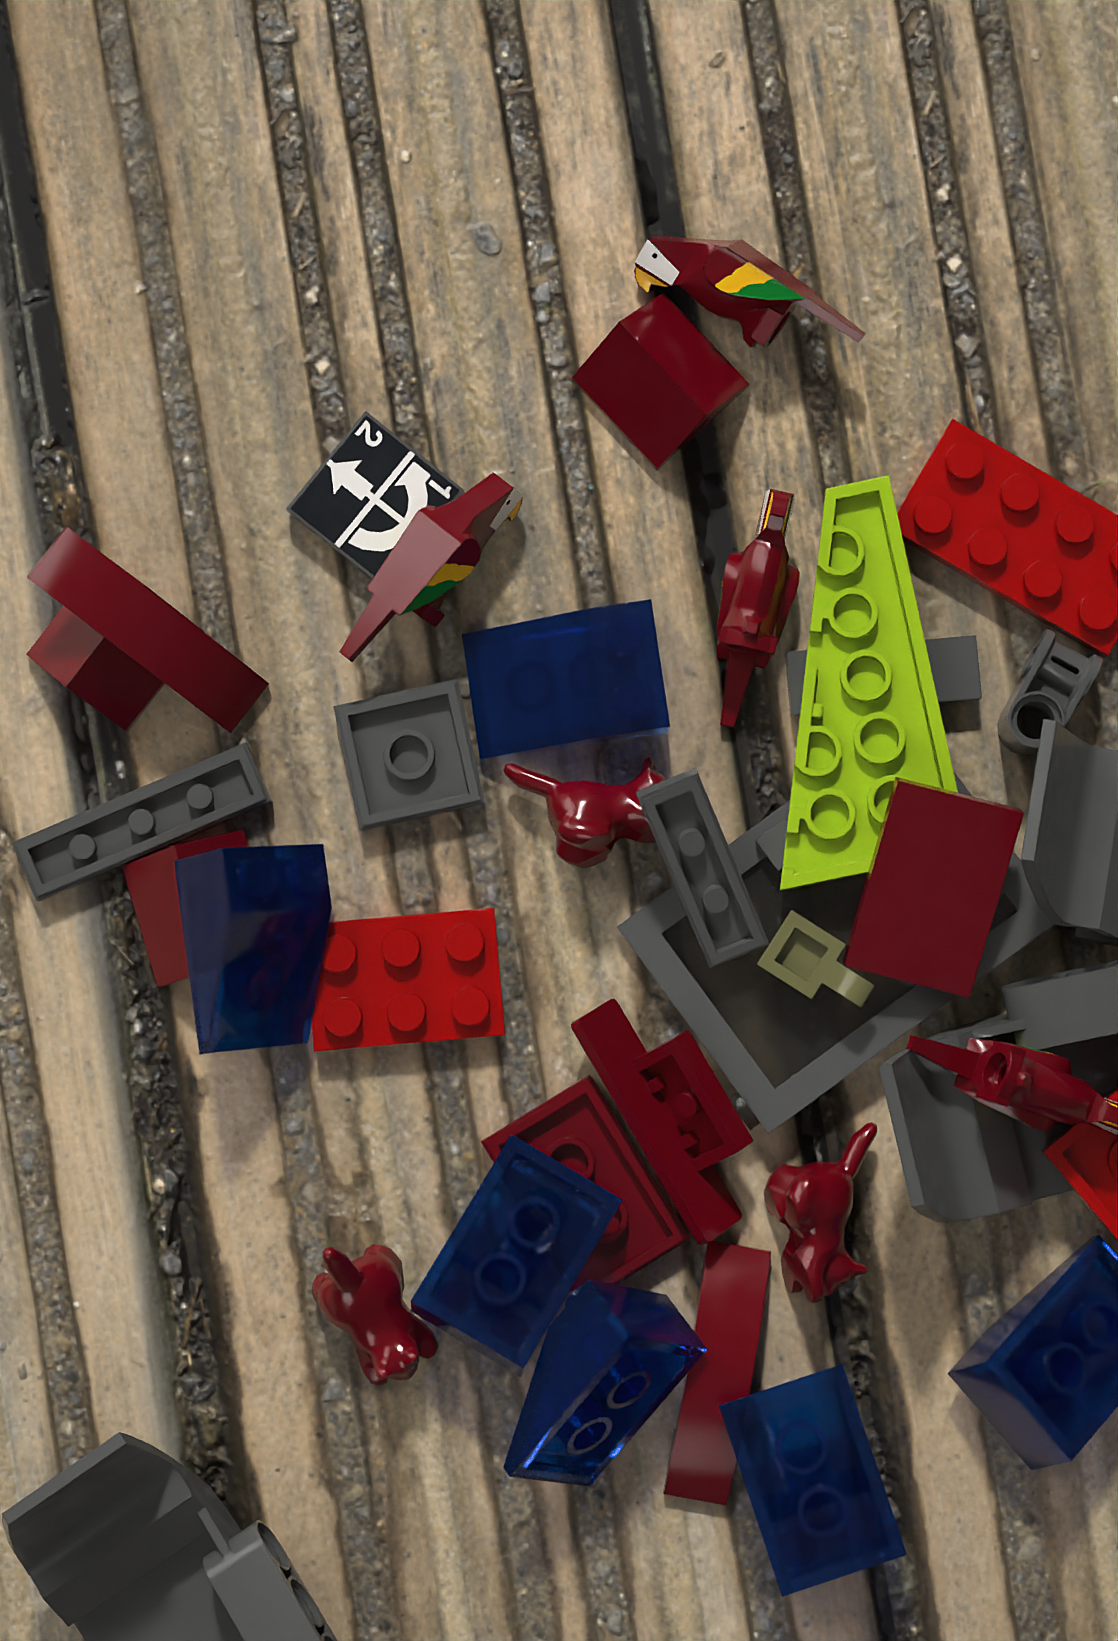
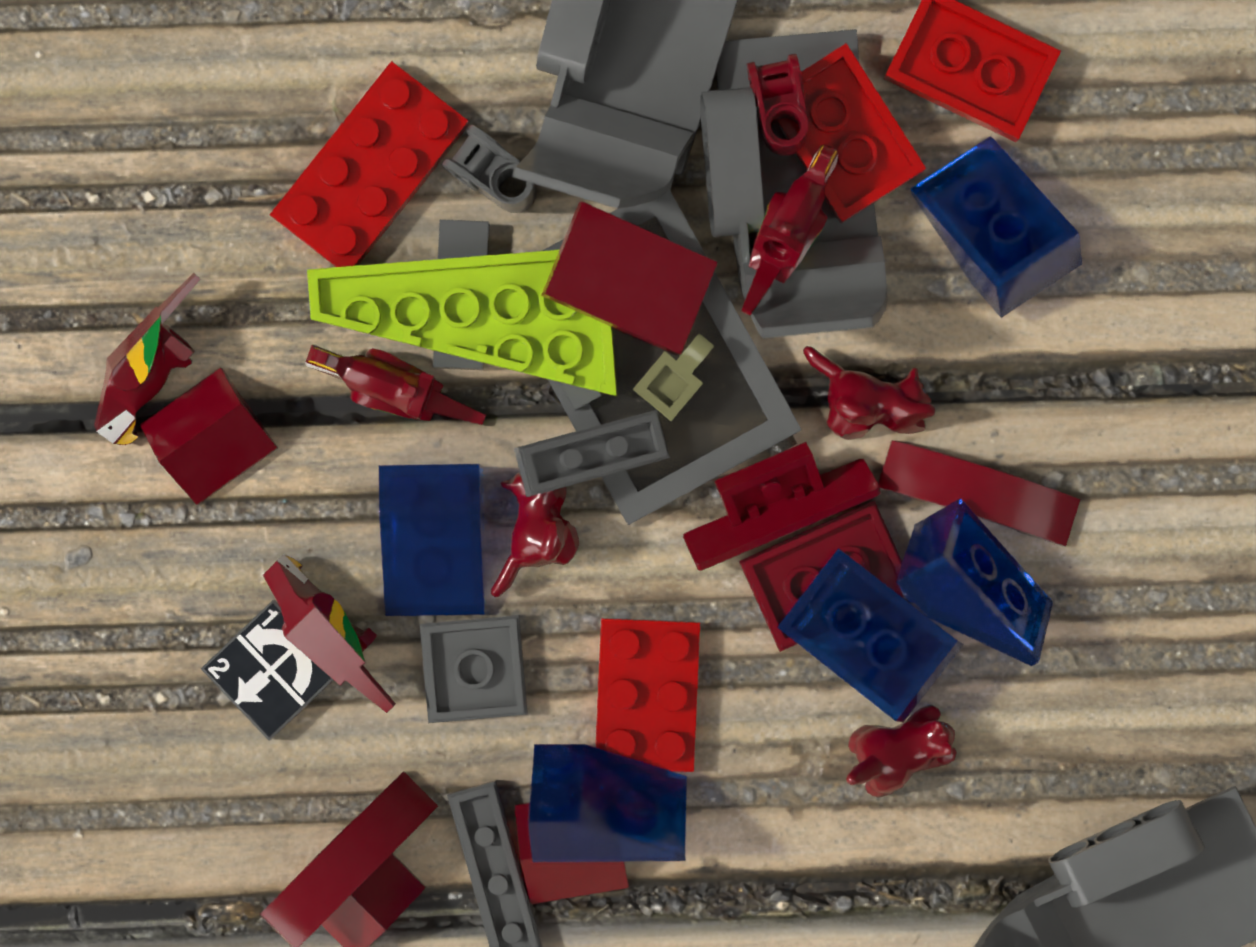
camera: 85 degrees left, 0 degrees up
clear blue slope [719,1364,907,1597] -> none

